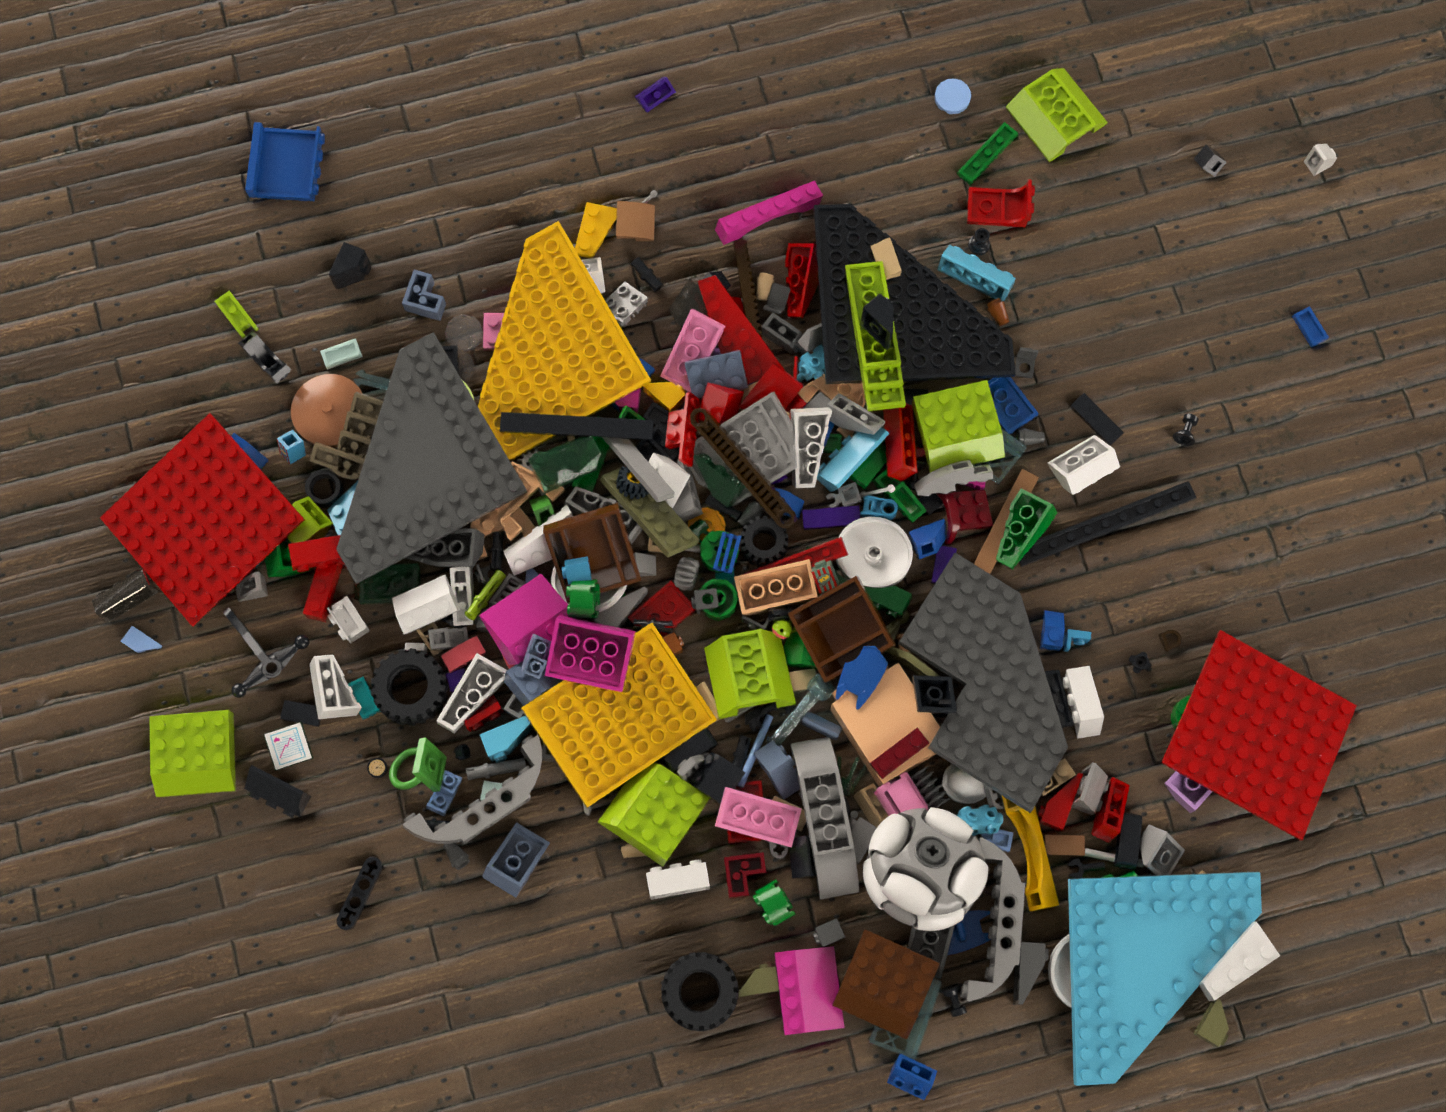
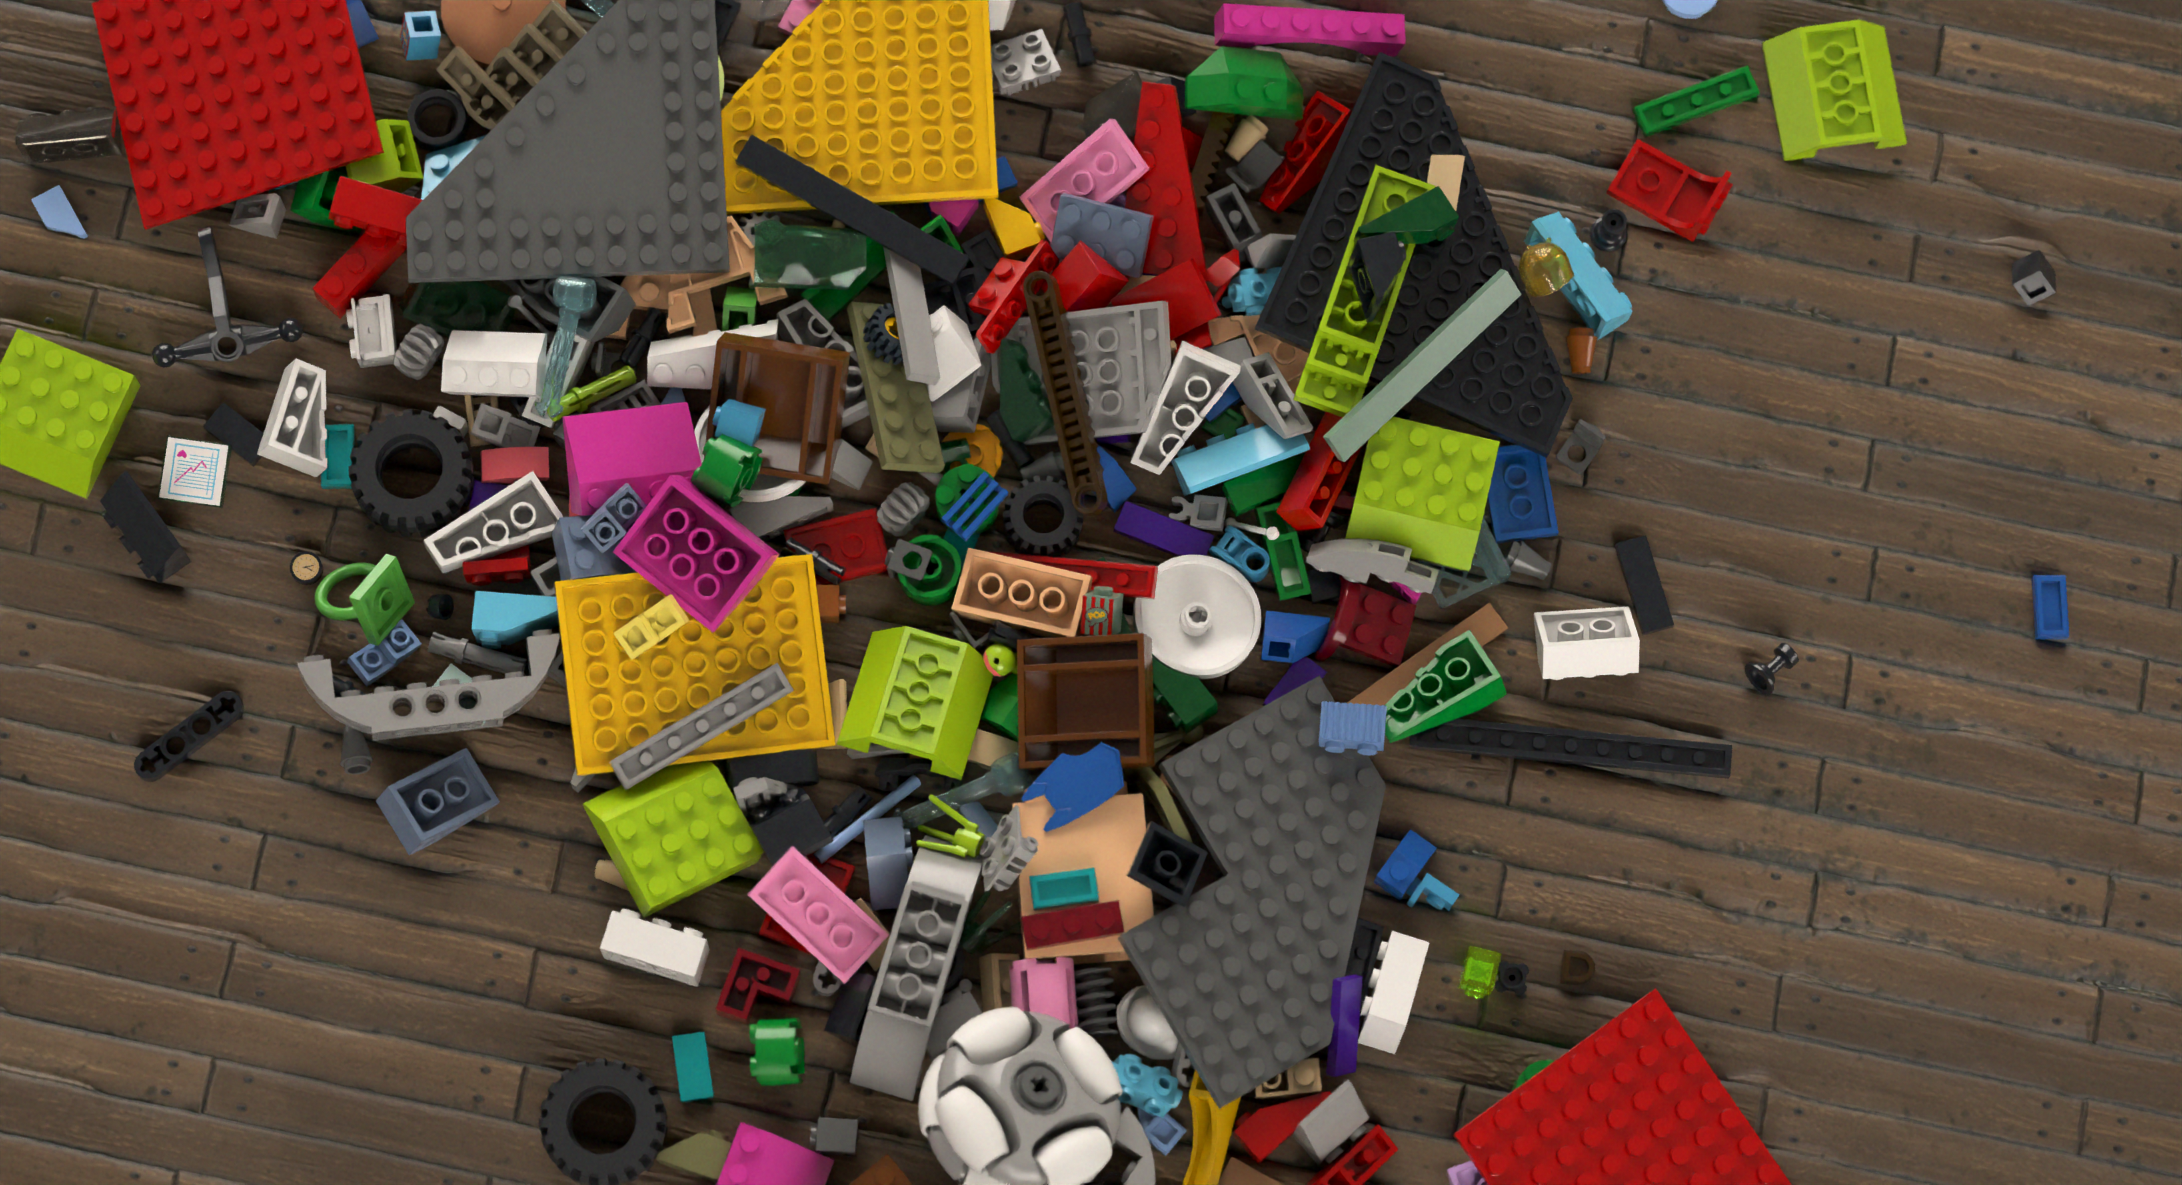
camera: 20 degrees right, 0 degrees up
none -> light grey gear [394,324,444,380]
none -> light grey hinge [508,295,556,344]
none -> clear light blue piece [534,275,597,418]
none -> light grey tile [609,663,794,790]
none -> light yellow slope [613,594,690,660]
none -> teal tile [672,1032,714,1103]
none -> lime plant [916,795,985,858]
none -> light grey hinge [980,805,1038,892]
none -> teal tile [1029,867,1099,910]
none -> green wedge [1185,46,1303,121]
none -> red slope [1203,249,1240,288]
none -> medium blue brick [1319,701,1387,755]
none -> sand green tile [1323,269,1522,462]
none -> dark purple tile [1326,974,1362,1077]
none -> dark green slope [1353,186,1459,244]
none -> clear neon green brick [1458,945,1501,998]
none -> clear yellow helmet [1518,237,1575,297]

